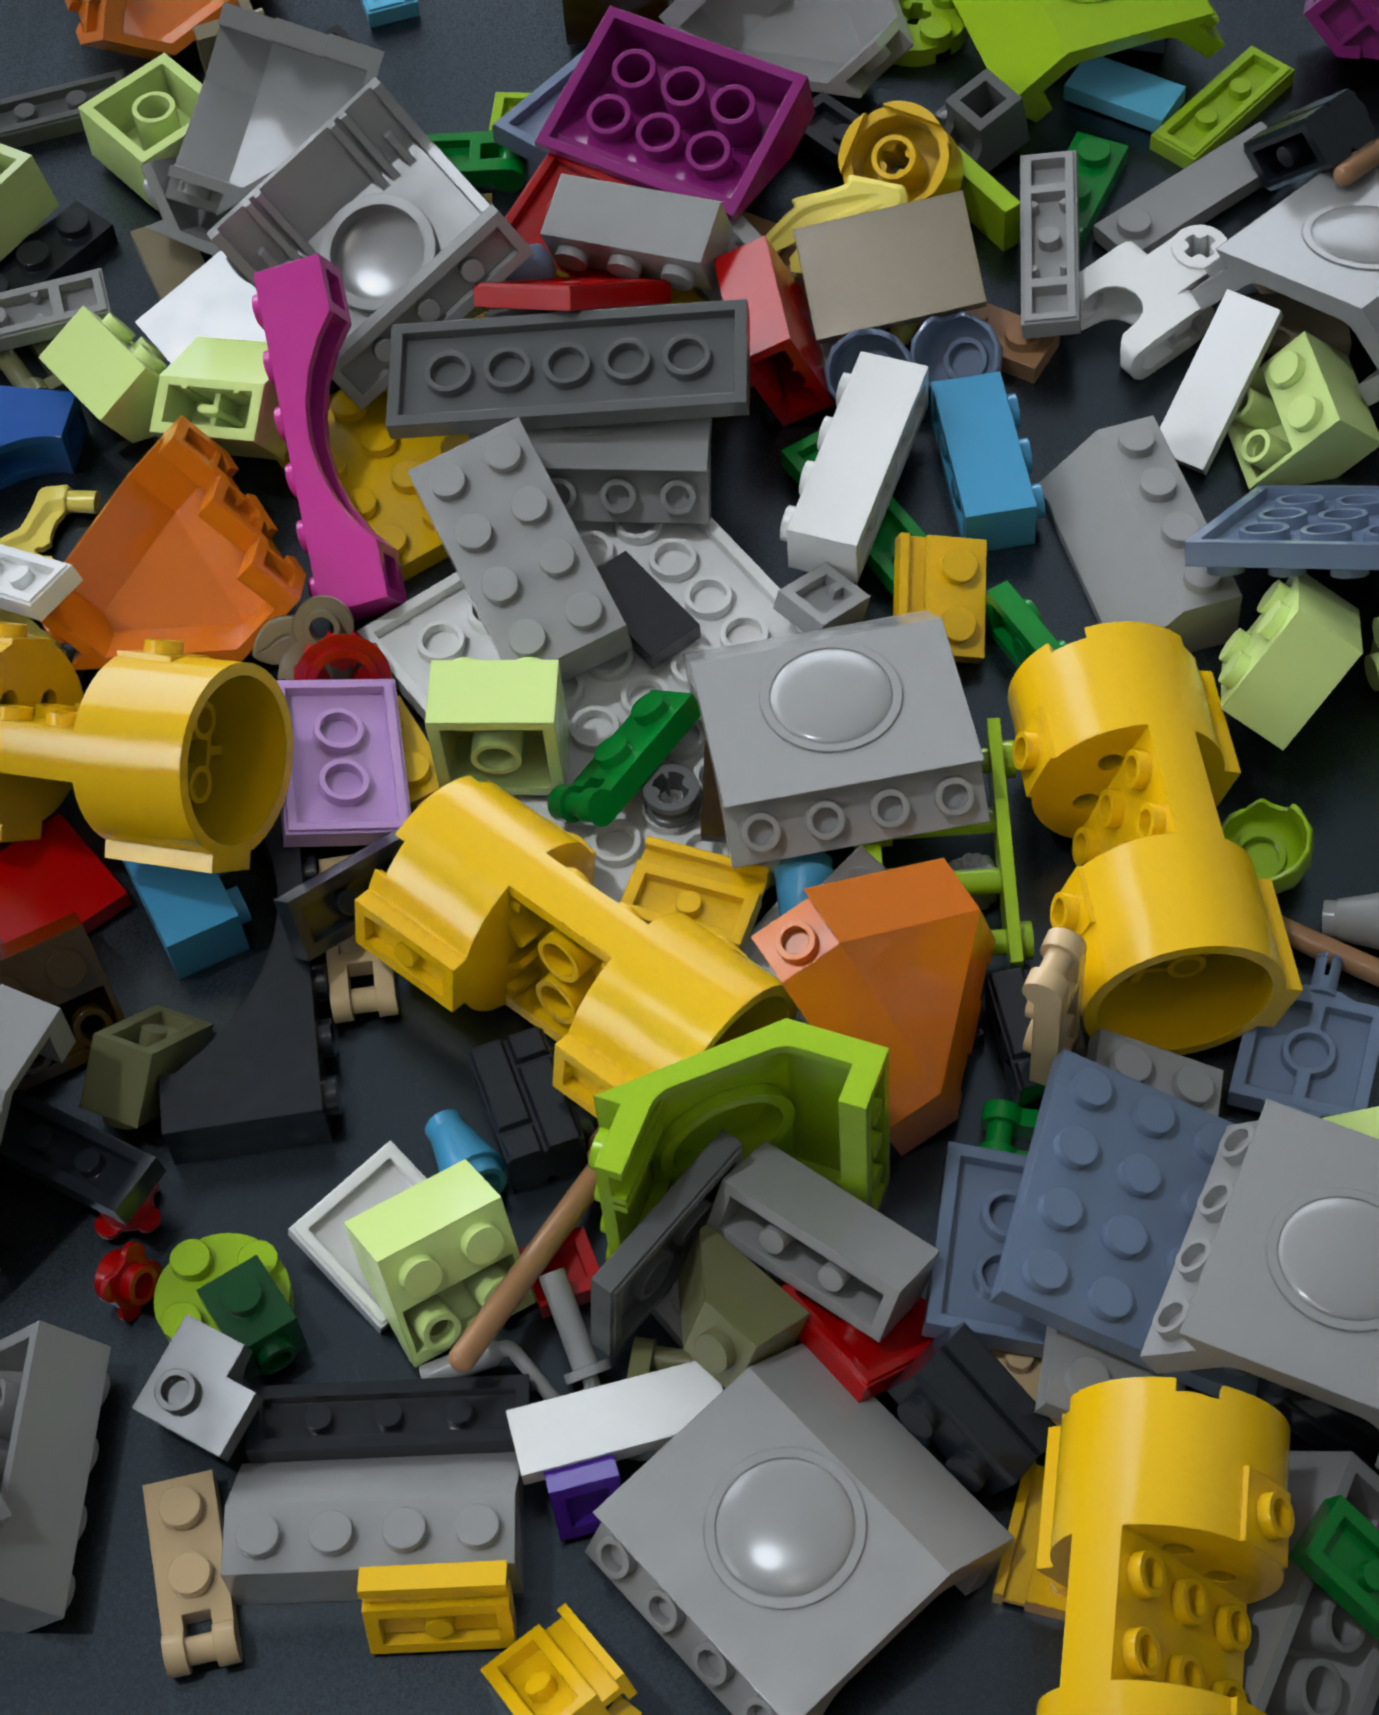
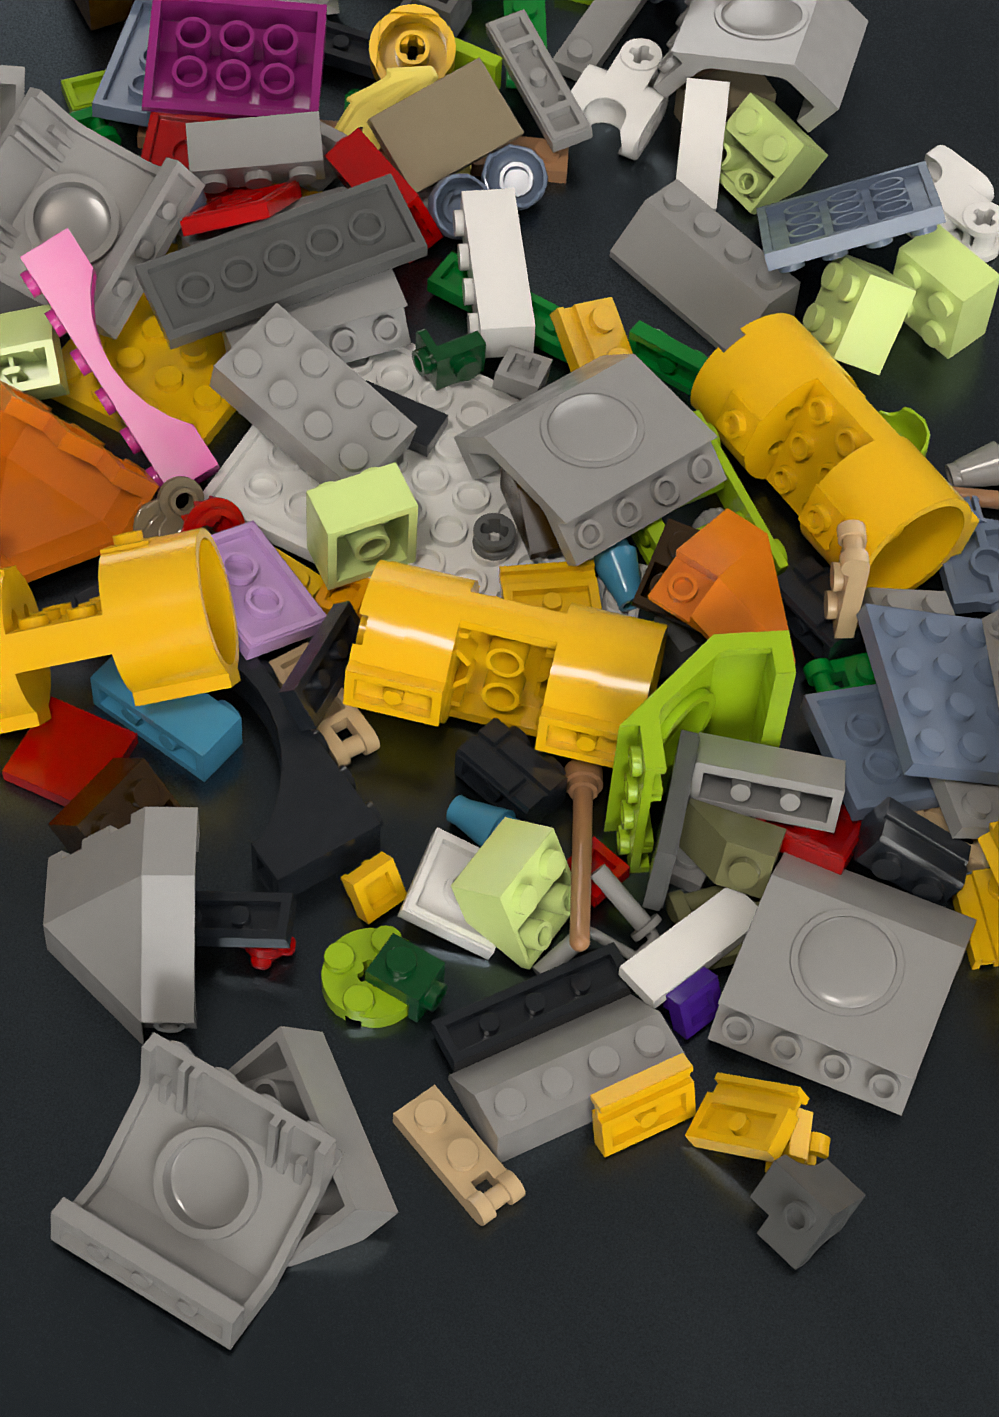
camera: 35 degrees left, 0 degrees up
olive slope [79,1004,214,1130] -> none
red plate [94,1241,162,1322] -> none
brick [132,1314,264,1462] -> none
green plate [547,690,701,827] -> none
dark azure brick [931,371,1045,551] -> none
none -> yellow tile [341,851,407,924]
none -> dark green bracket [412,329,486,391]

